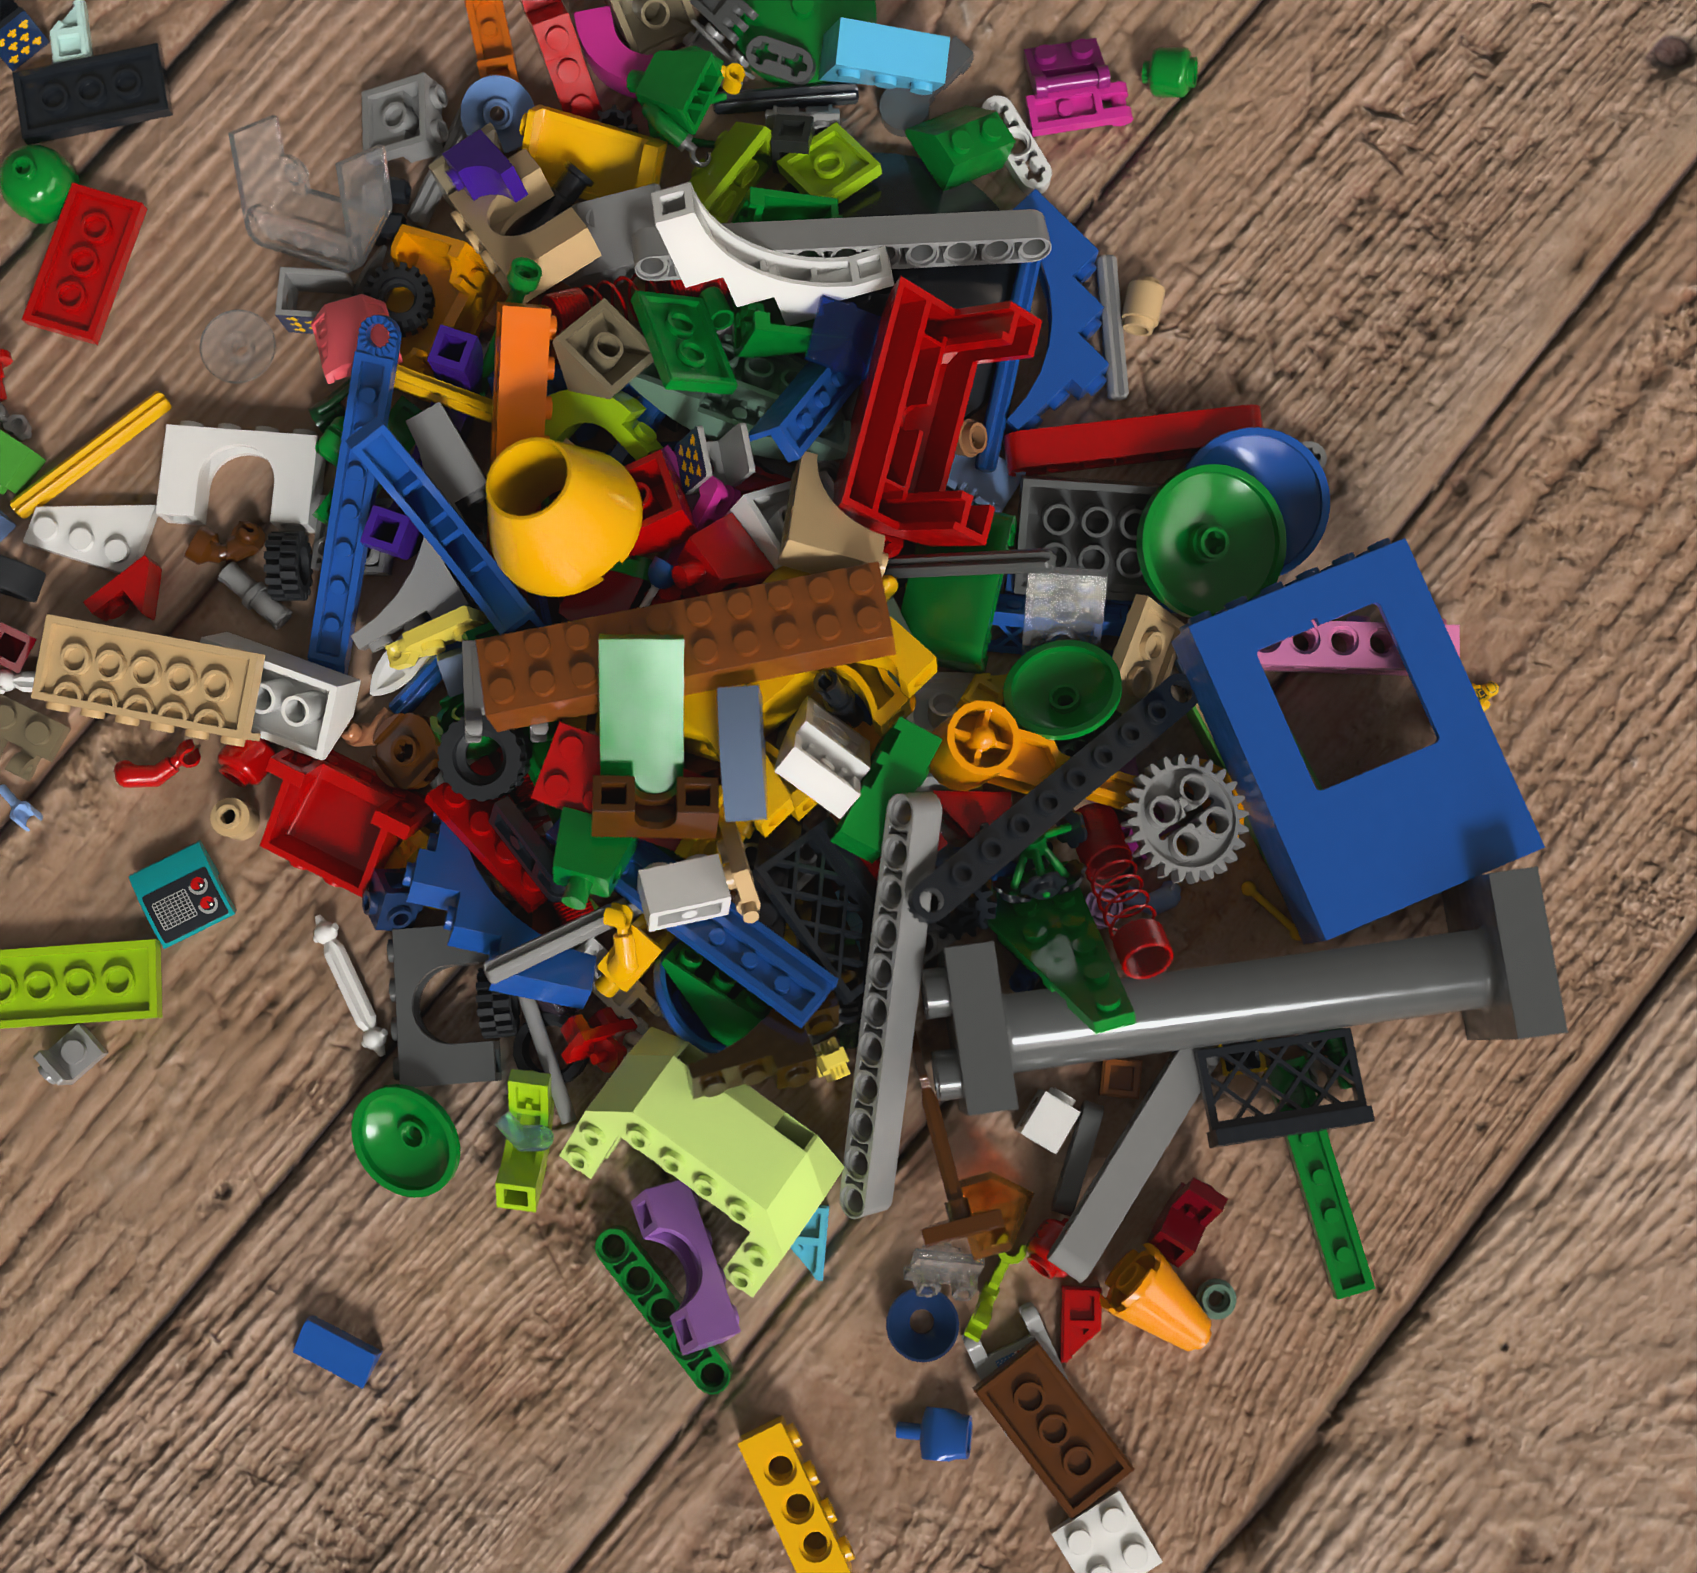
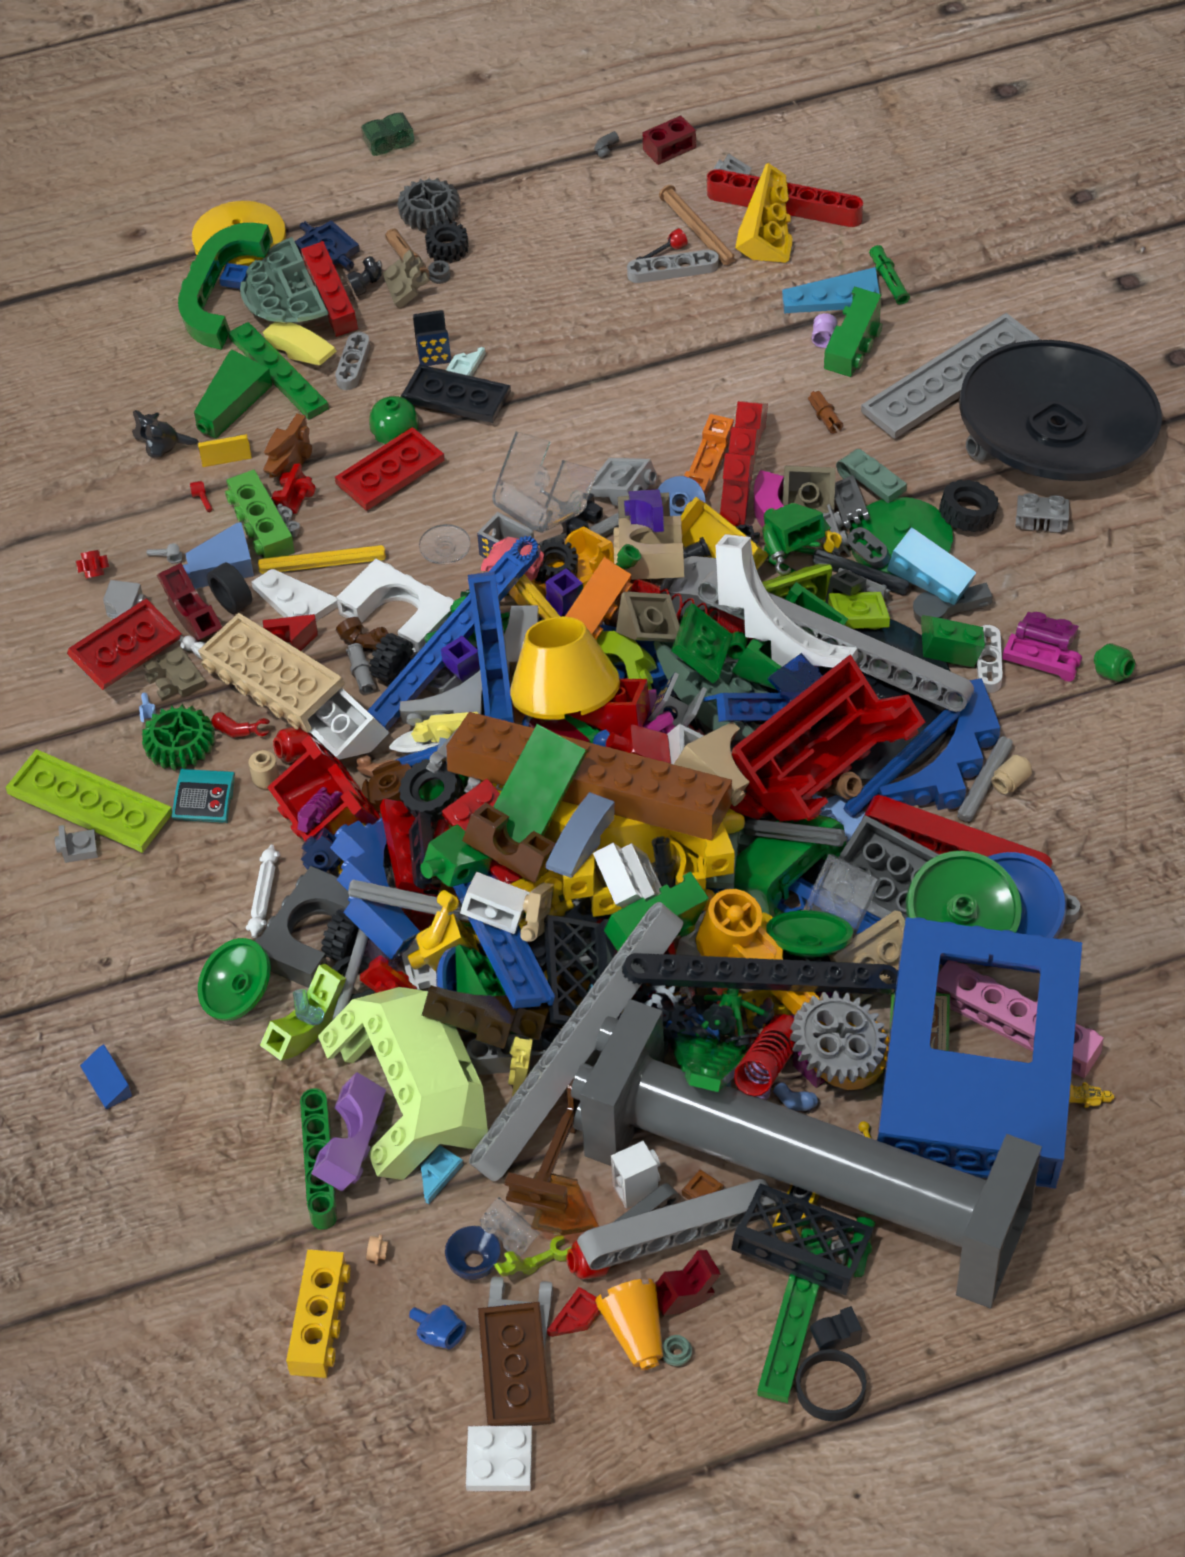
camera: 35 degrees right, 30 degrees down
none -> green gear [142,704,215,772]
none -> magenta hinge [297,787,343,832]
none -> light nougat plate [366,1234,388,1264]
none -> black tyre [796,1349,866,1421]
none -> black leg [810,1306,862,1351]

